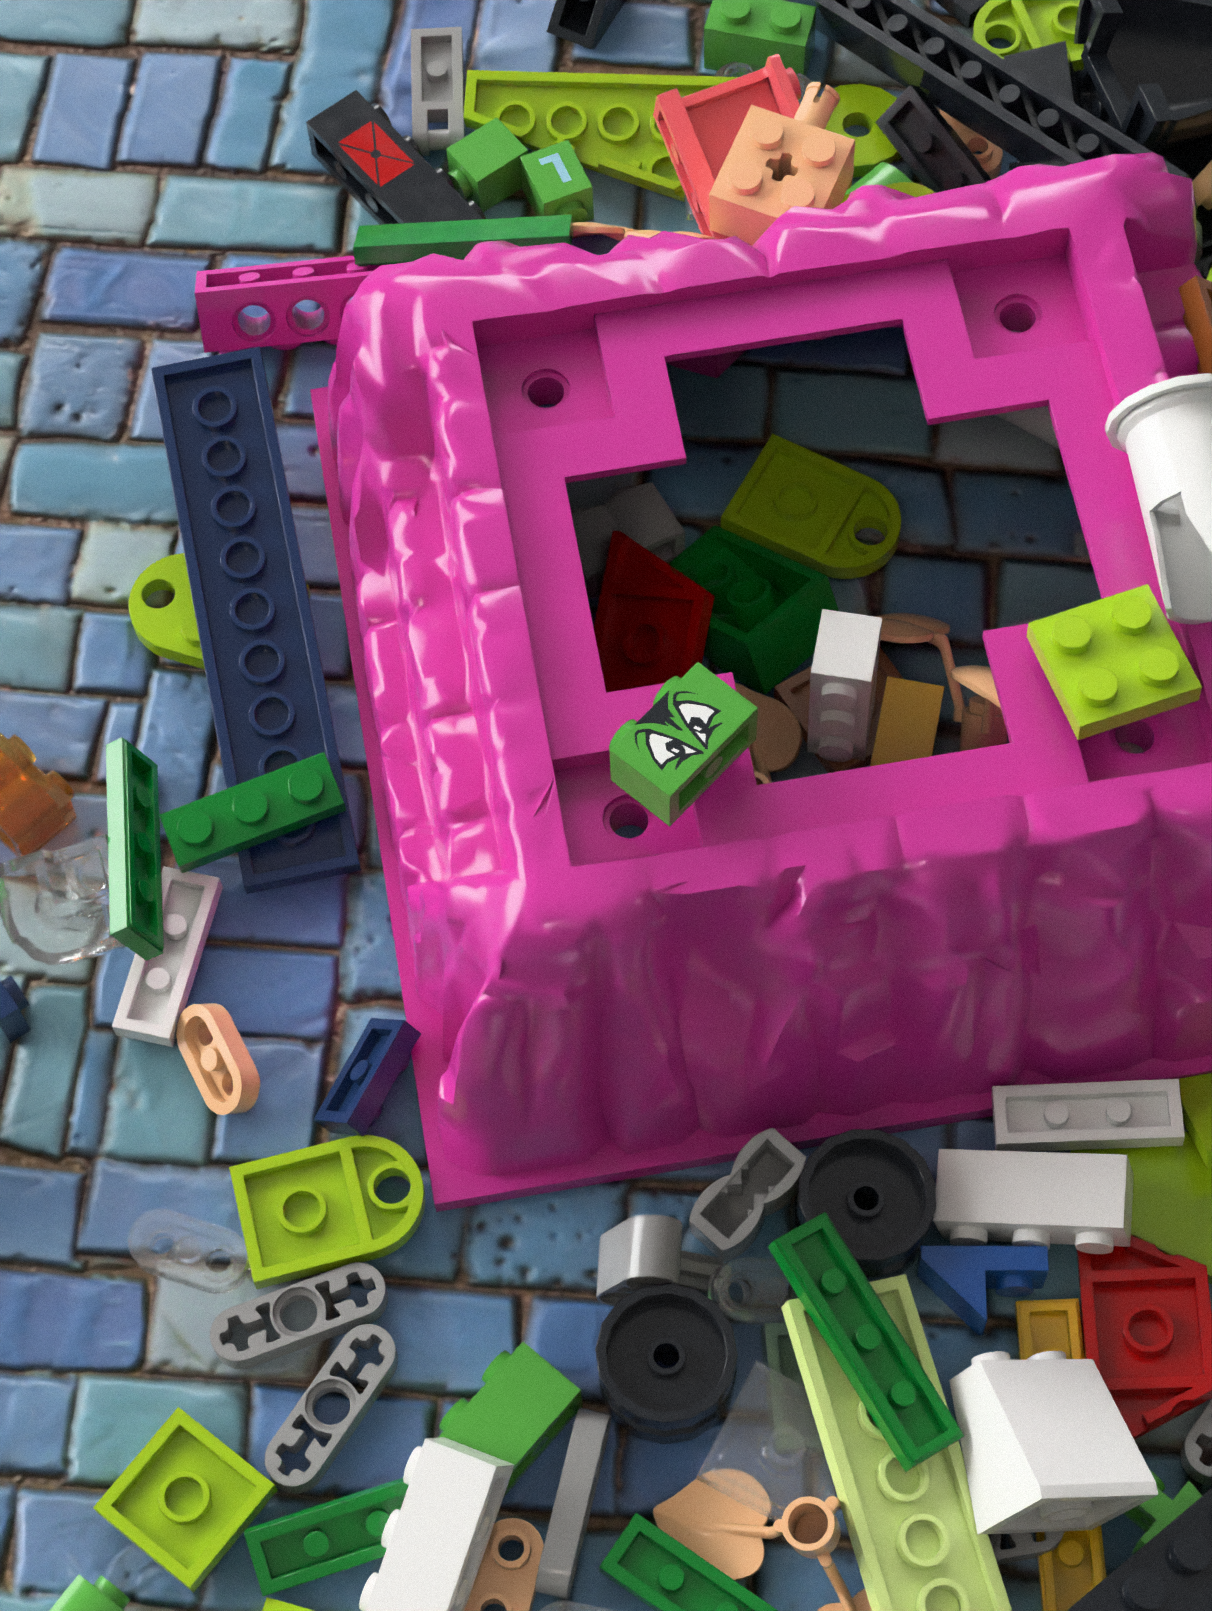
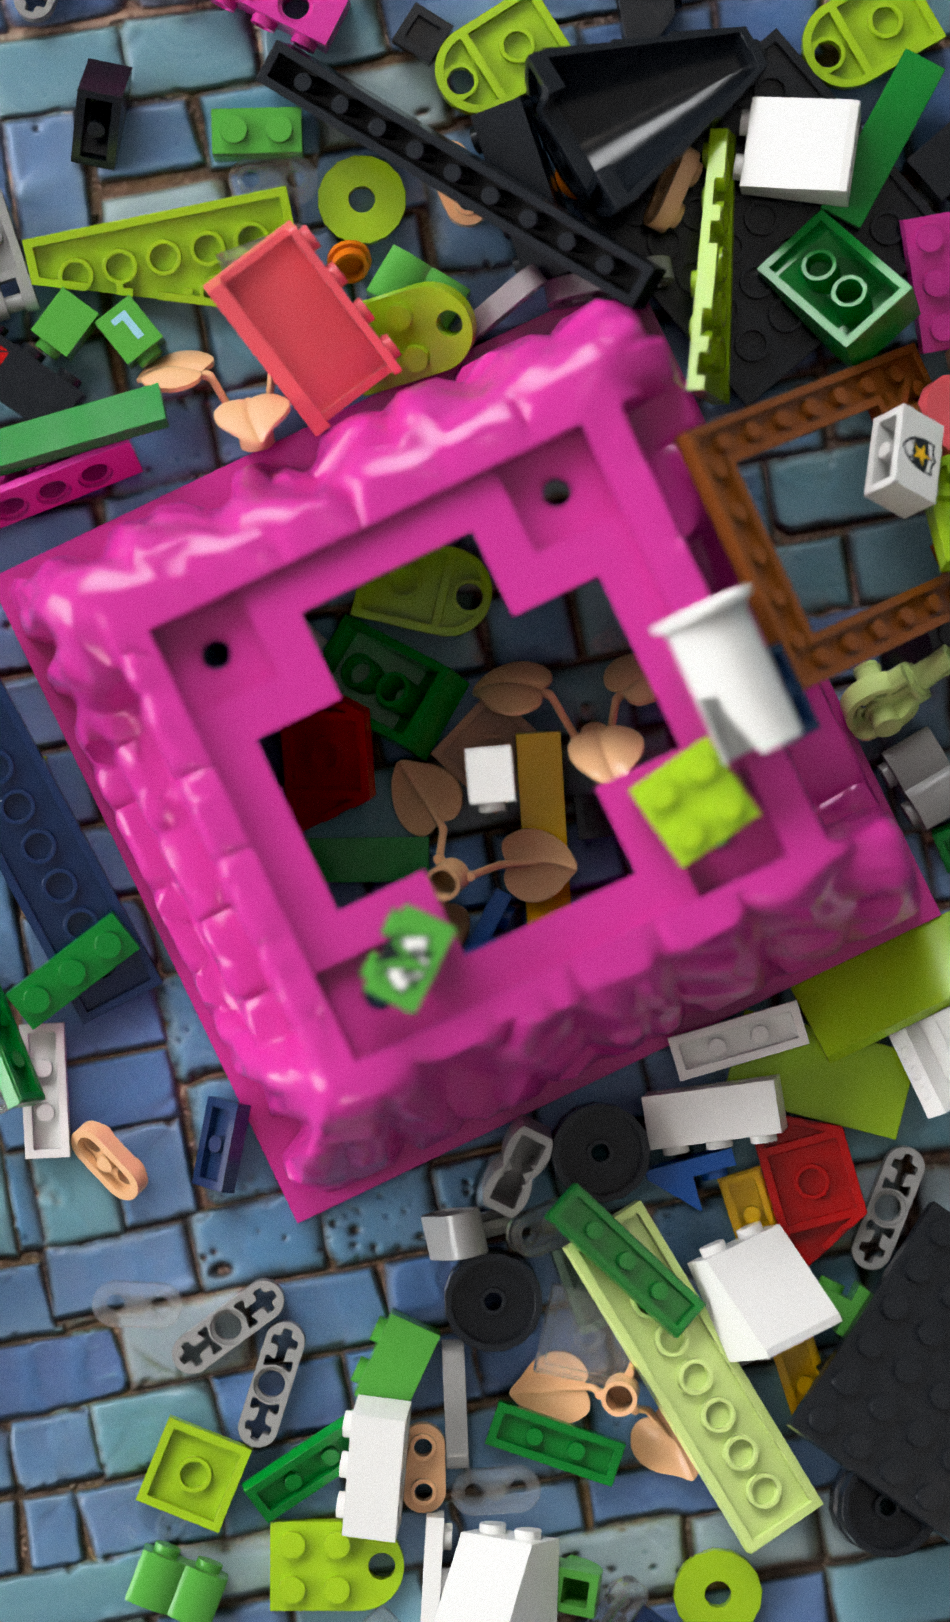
camera: 20 degrees left, 25 degrees up
lime plate [229,1135,426,1289] -> none
light nougat brick [709,82,855,245] -> none
black plate [875,85,992,193] -> none

